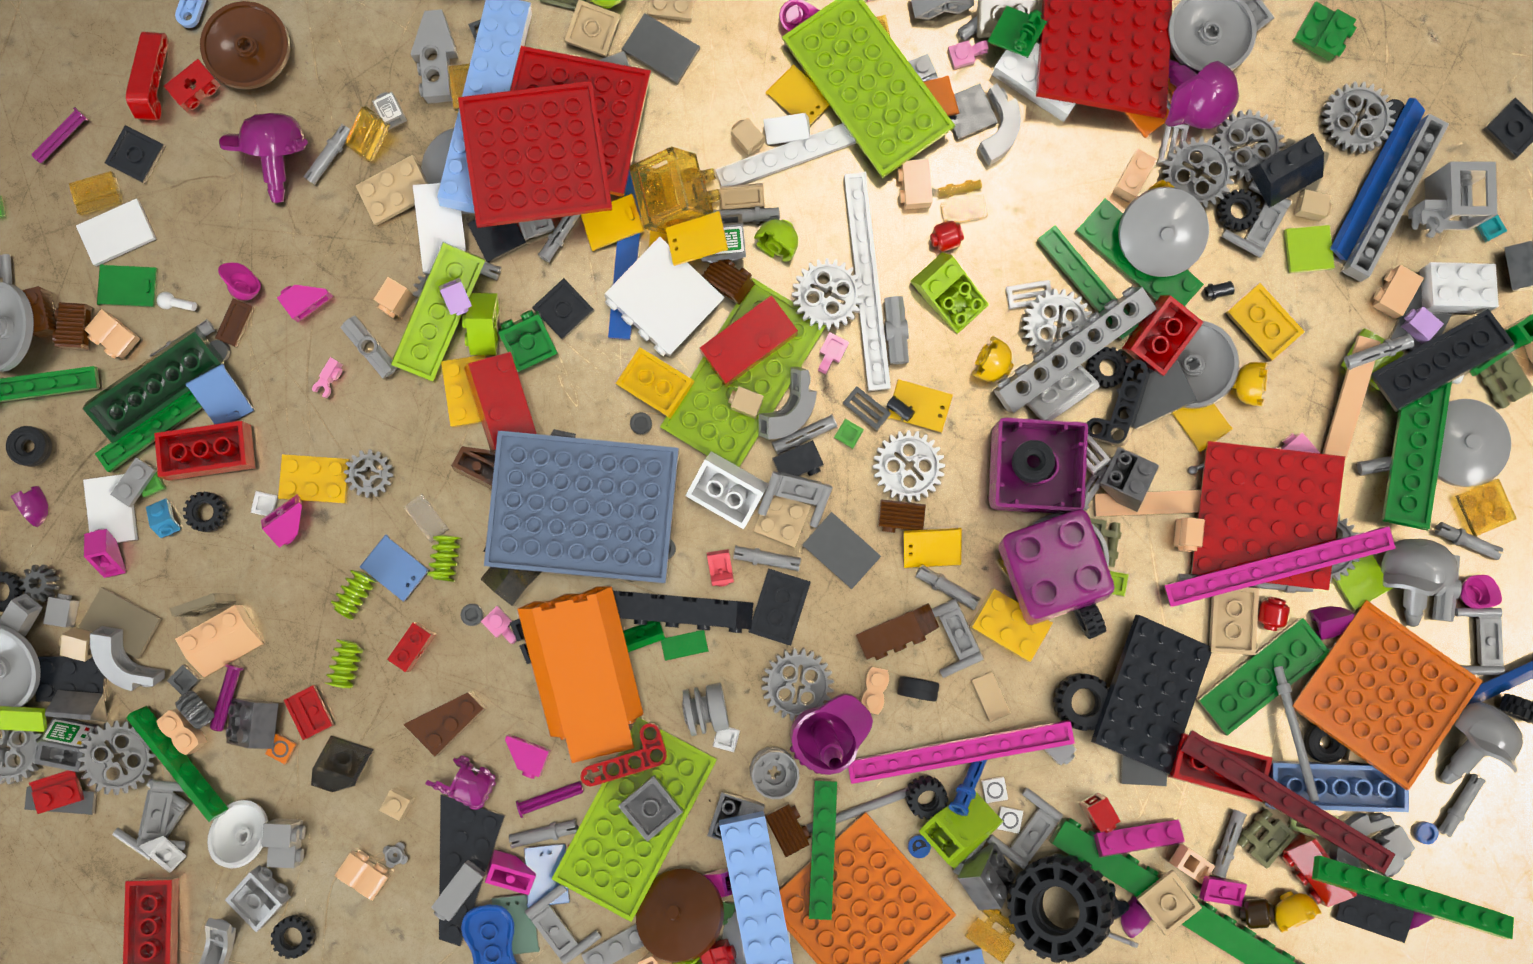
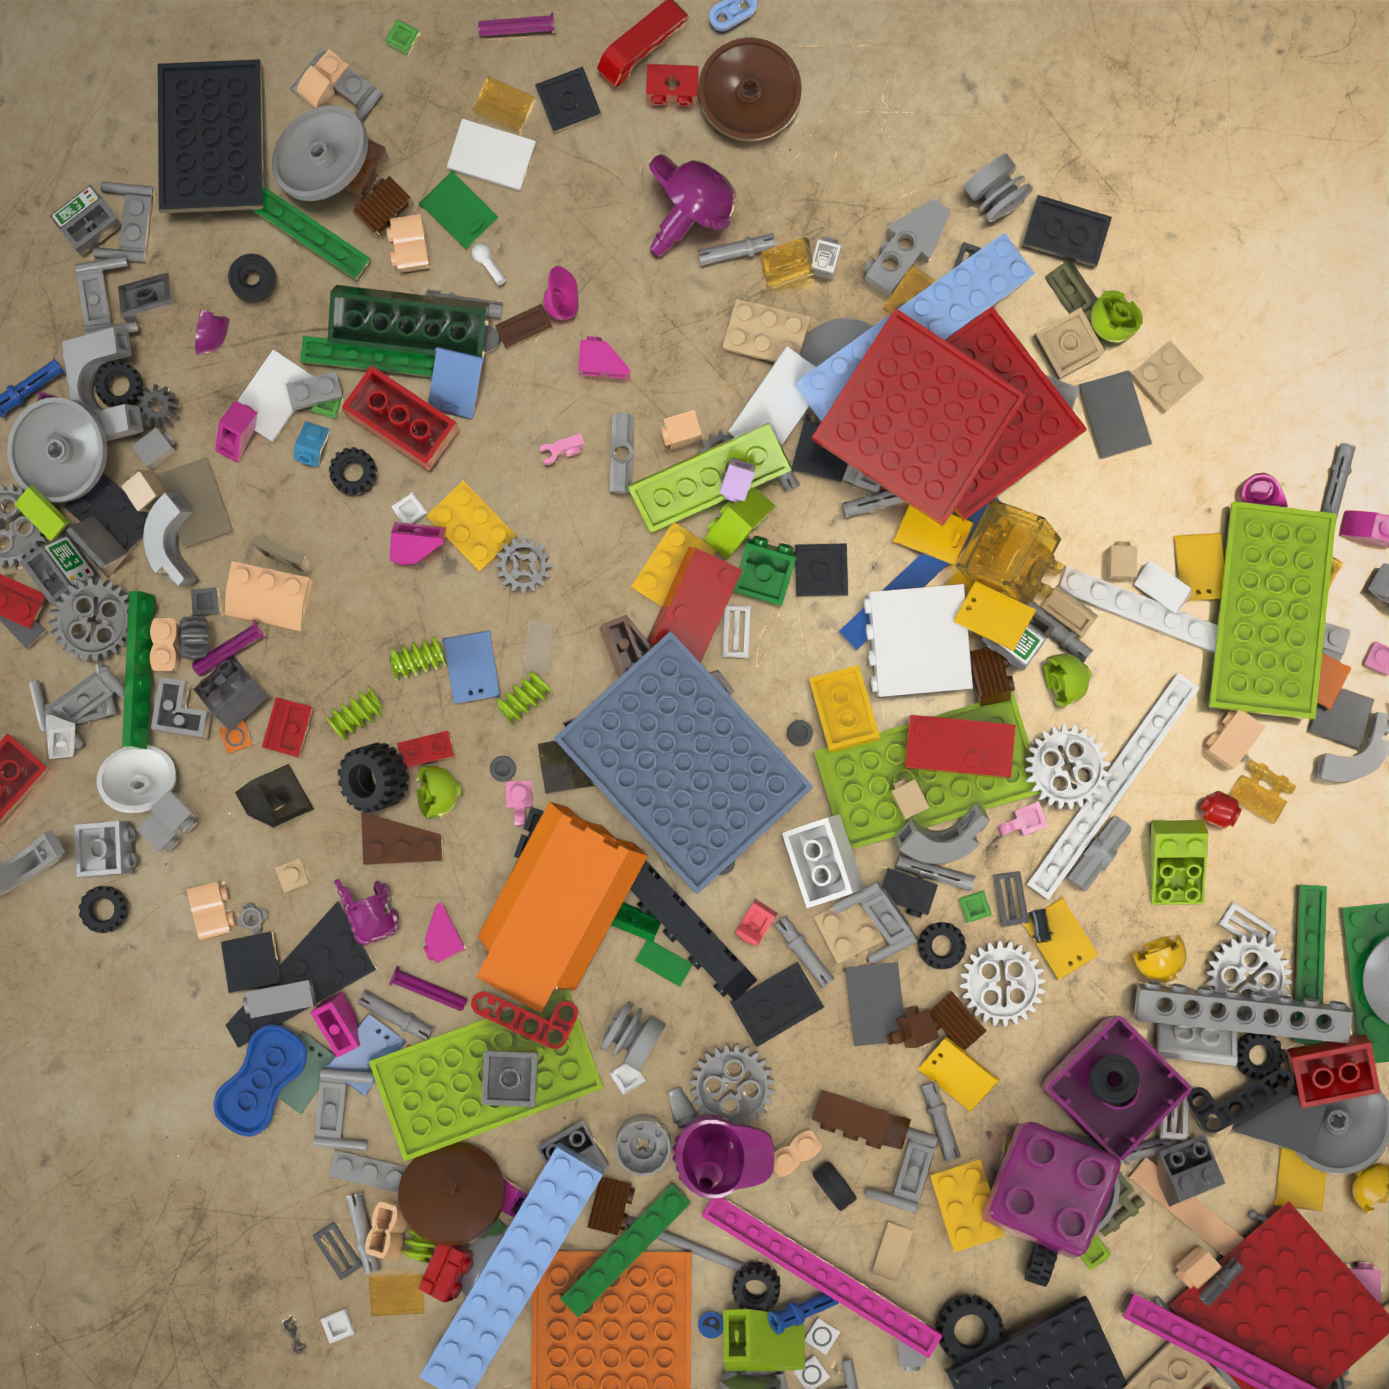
camera: 45 degrees right, 0 degrees up
none -> light grey brick [151,677,212,739]
none -> black tile [221,931,282,994]
none -> black tyre [338,742,409,813]
none -> lime cylinder [416,766,461,819]
none -> light grey cone [668,1087,698,1129]
none -> white tile [722,605,751,659]
none -> reddish brown brick [886,1006,939,1048]
none -> black tyre [918,922,966,969]
none -> dark grey axle [1198,1257,1245,1306]

